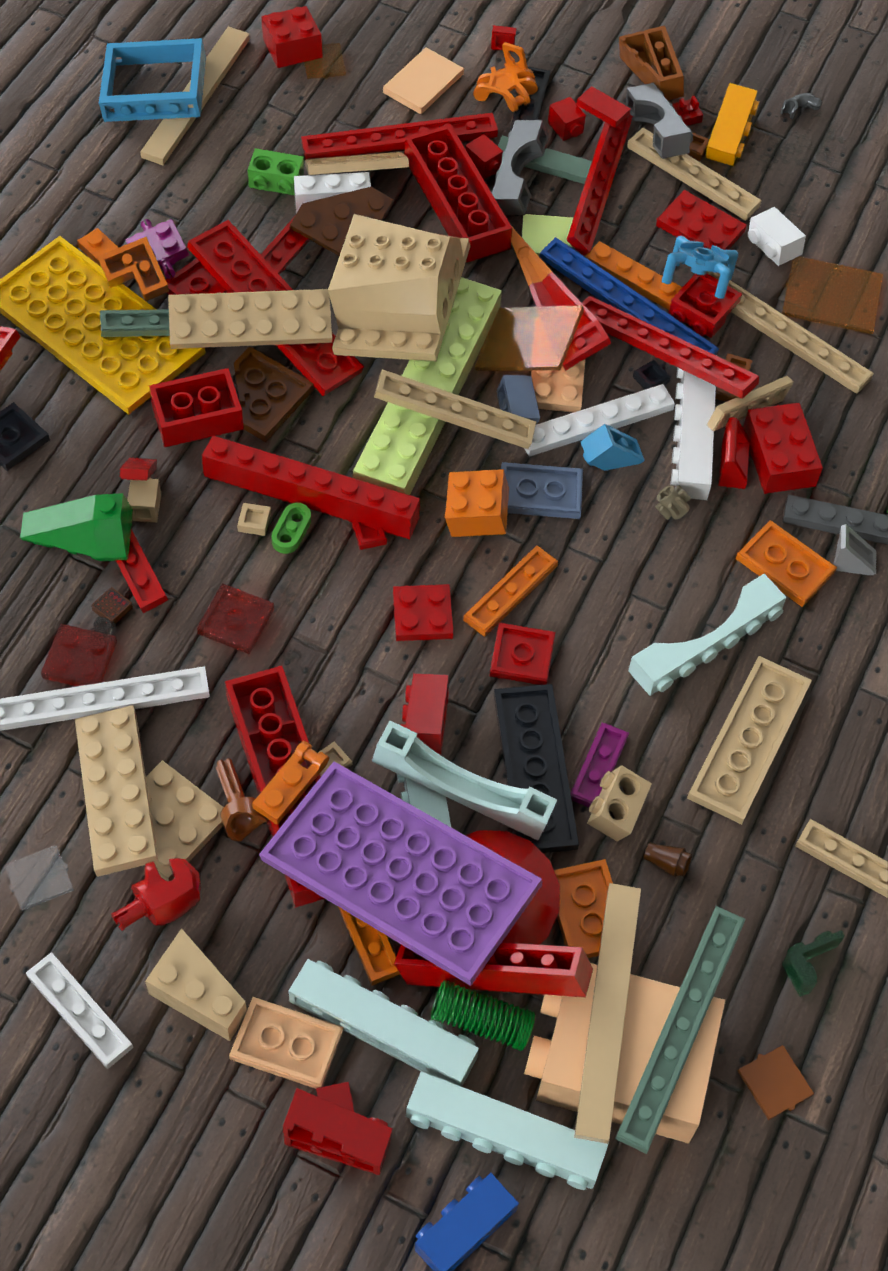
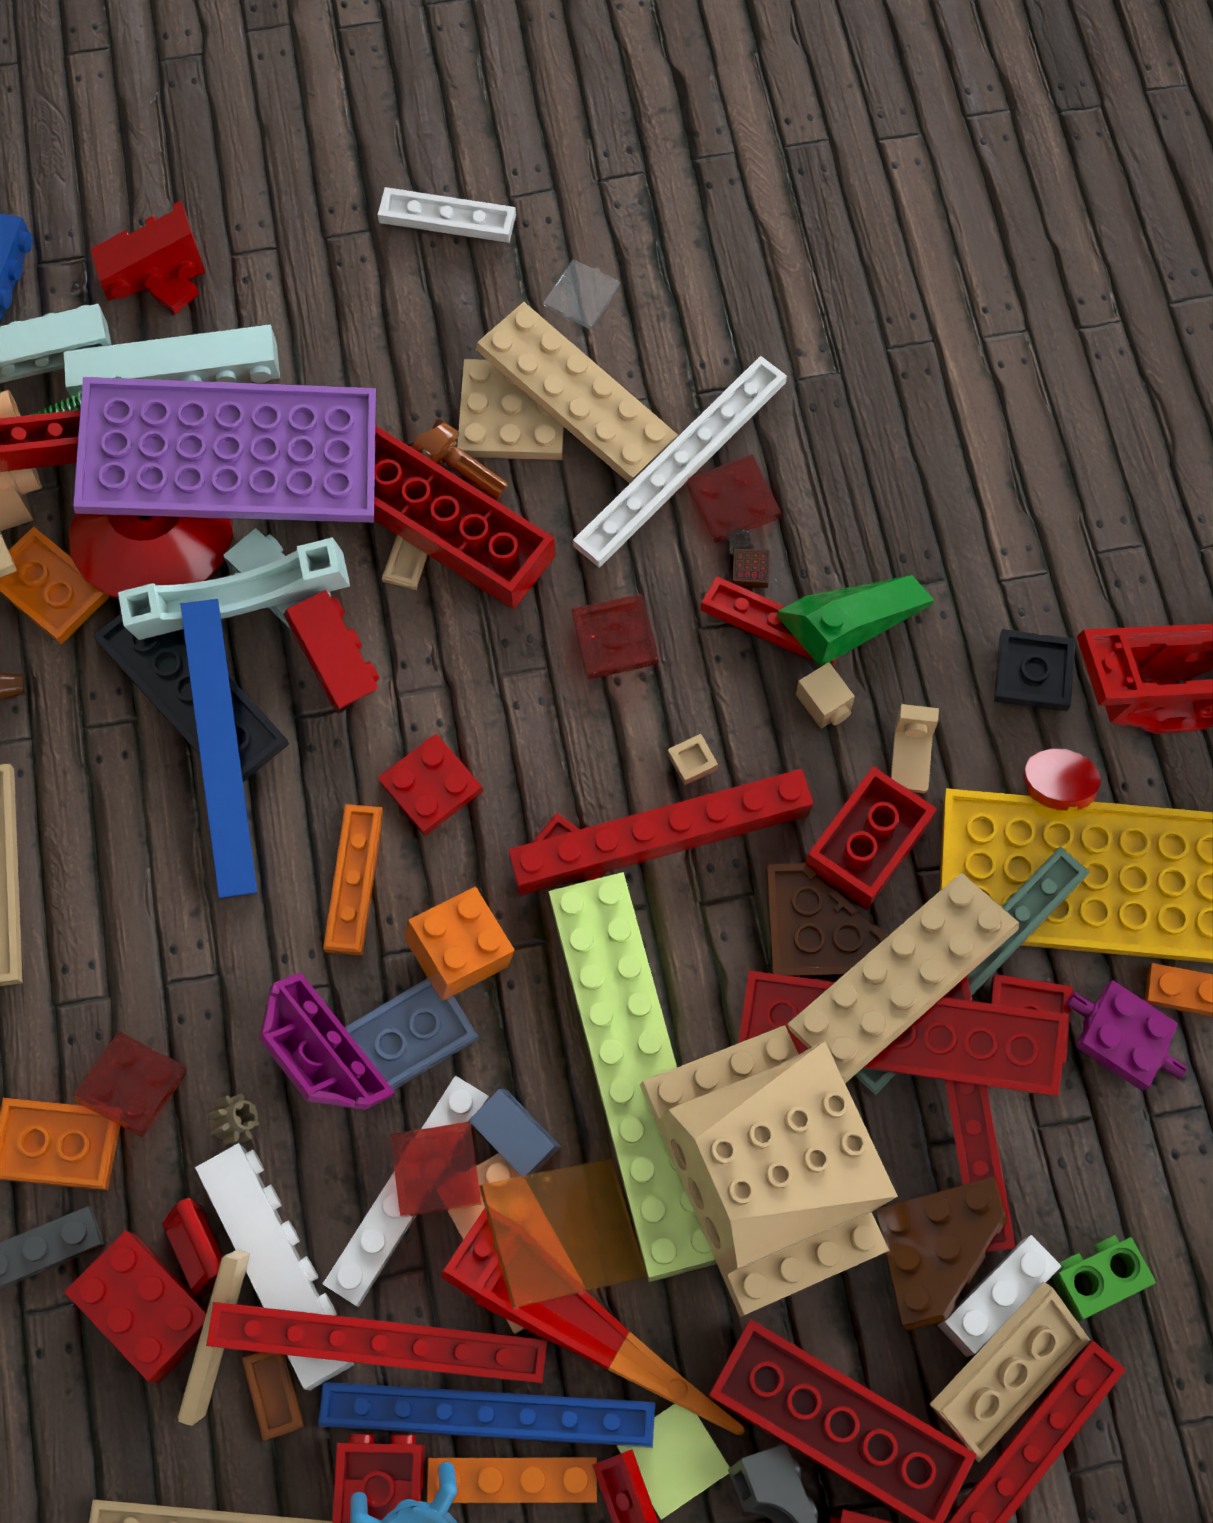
camera: 150 degrees right, 10 degrees up
orange brick [97,237,169,301] -> none
red piece [111,858,201,931] -> none
red tile [120,458,157,481] -> none
tan wedge [145,928,247,1041] -> none
light nougat tile [229,997,344,1089] -> none
orange plate [252,740,330,825] -> none
bright green plate [271,503,311,554] -> none
tan plate [374,369,536,449] -> none
red tile [489,622,555,685] -> none
magenta tile [570,722,629,807] -> none
dark azure slope [580,424,645,471] -> none
tan brick [587,765,652,842] -> none
light aqua arch [628,573,787,696] -> none
black tile [633,360,670,390] -> none
none -> clear red plate [73,1032,187,1137]
none -> blue tile [180,599,258,899]
none -> magenta wedge [259,972,395,1110]
none -> clear red plate [390,1121,482,1218]
none -> tan bracket [891,704,939,794]
none -> red tile [1023,749,1101,811]

